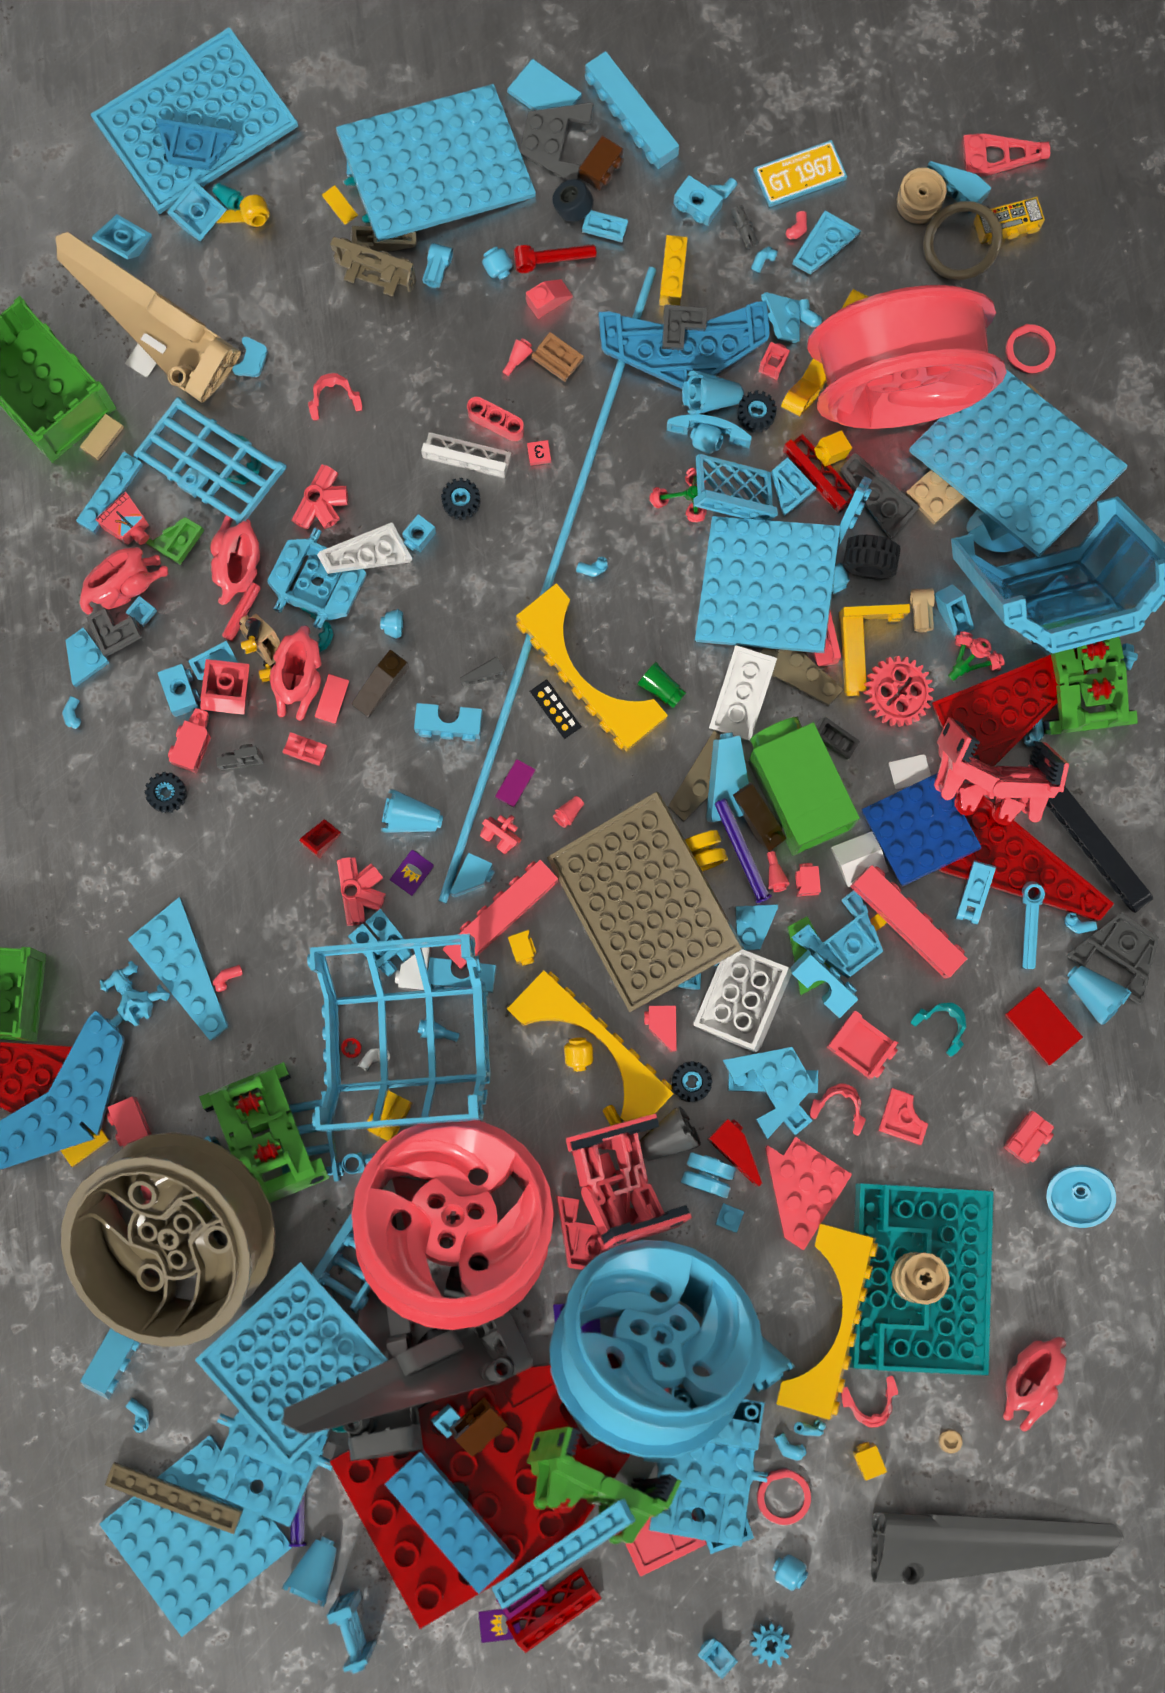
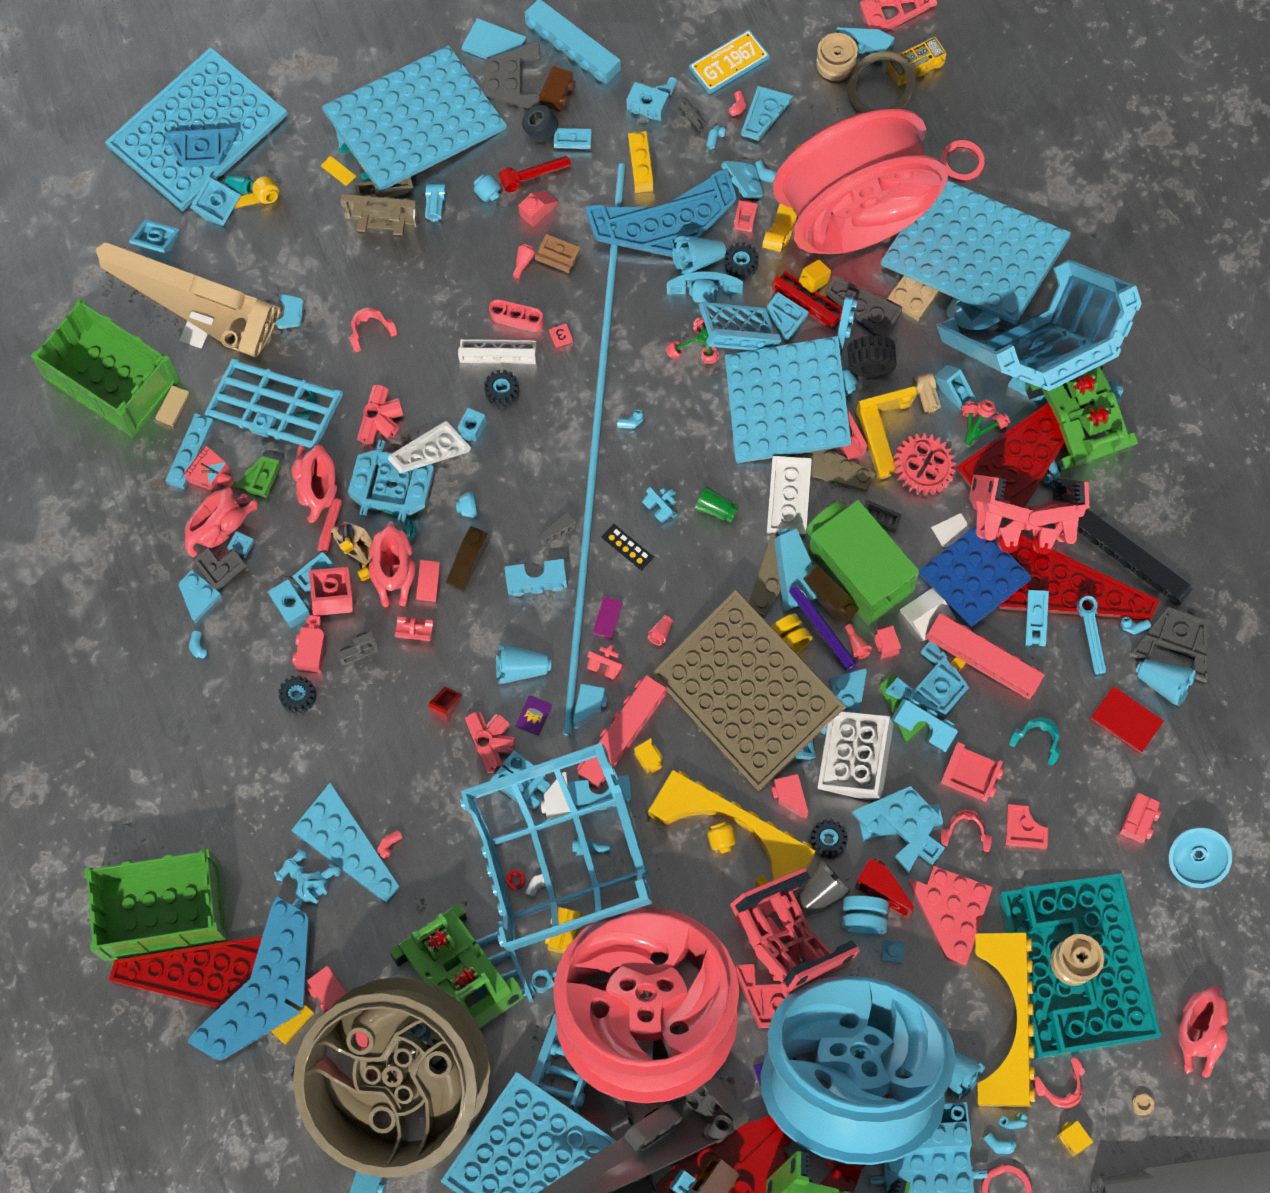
camera: 10 degrees left, 10 degrees down
yellow arch [516,583,668,752] -> none
dark grey plate [662,305,707,351] -> none
none -> medium azure hips [642,487,678,523]

